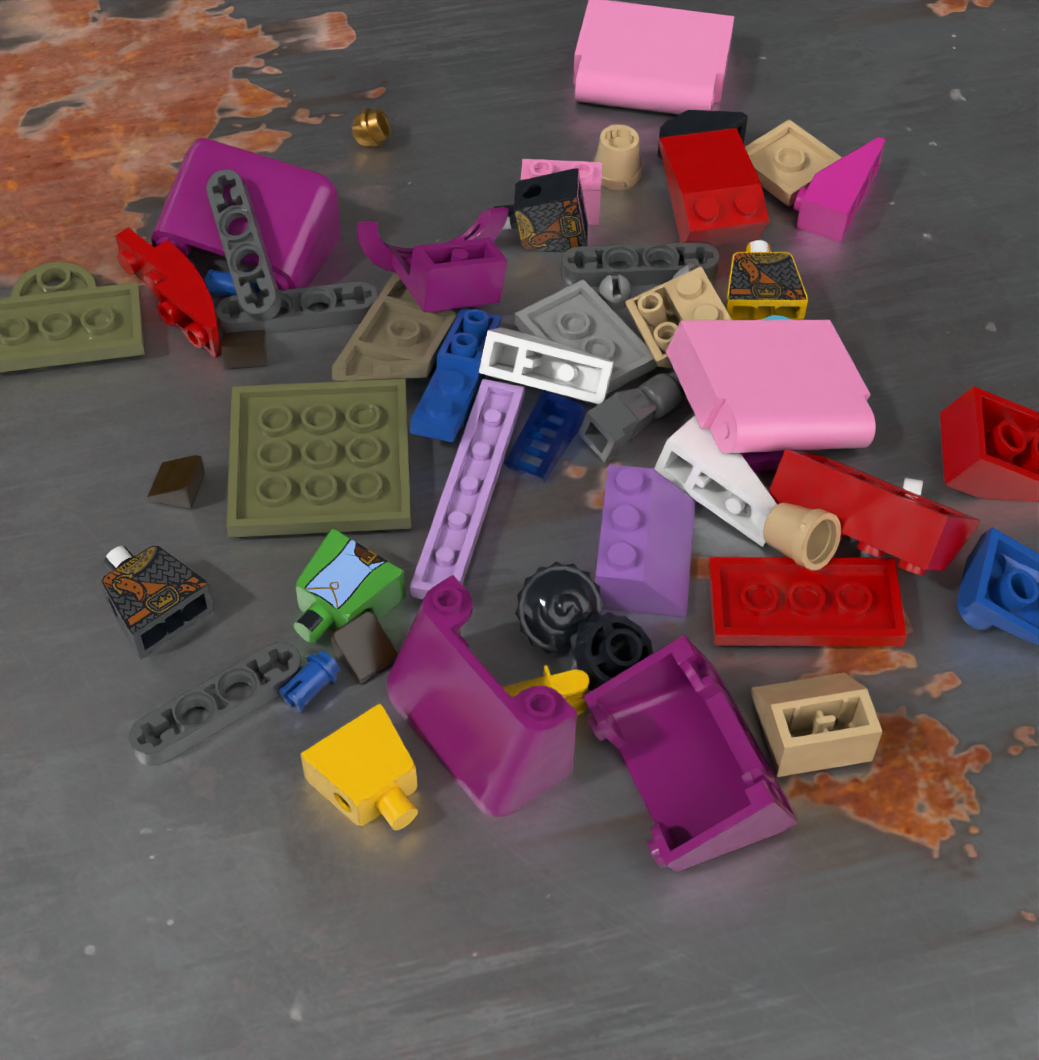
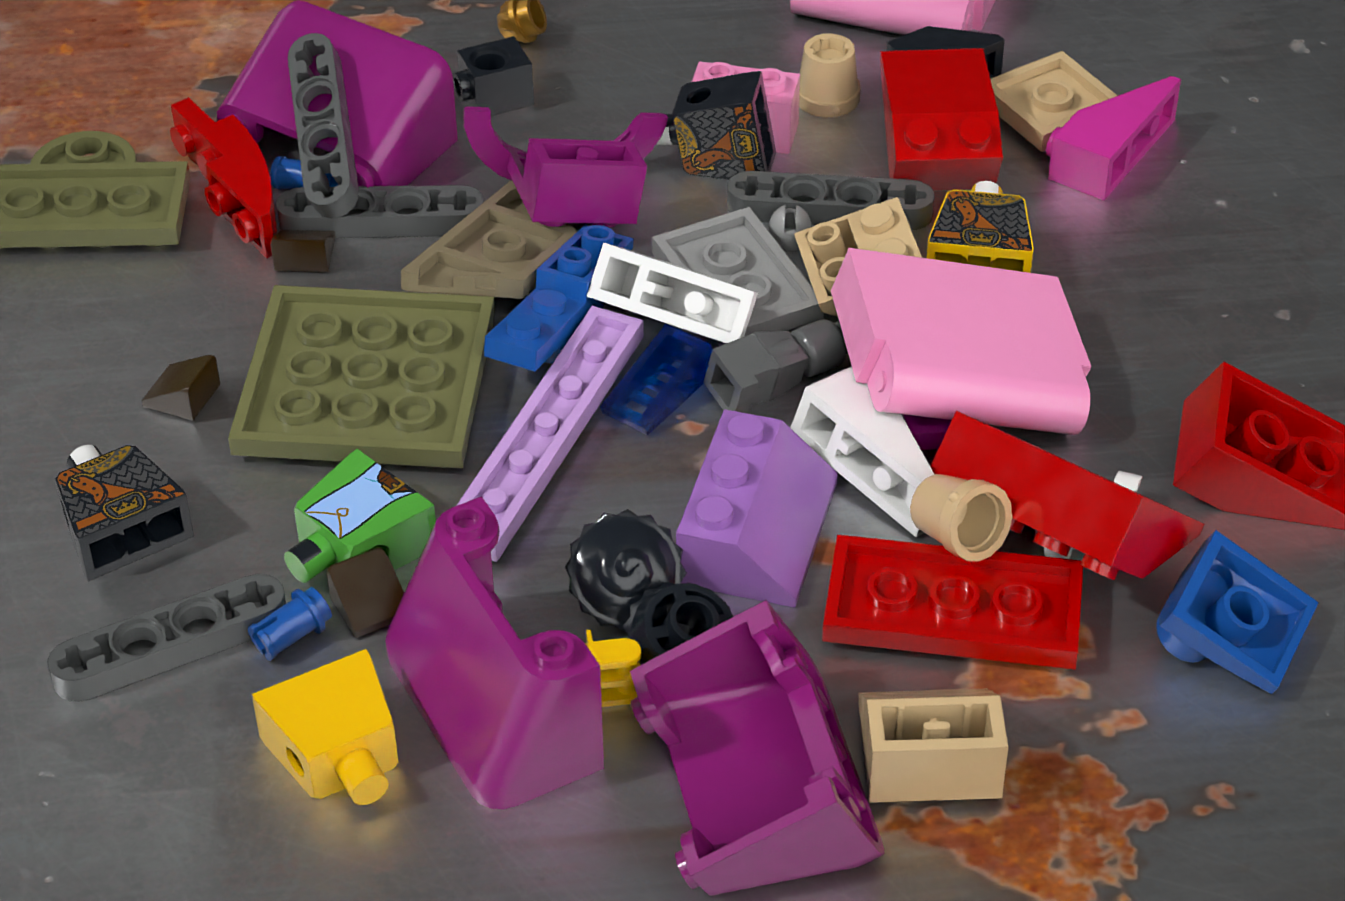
camera: 10 degrees right, 10 degrees down
none -> black brick [452,36,534,116]

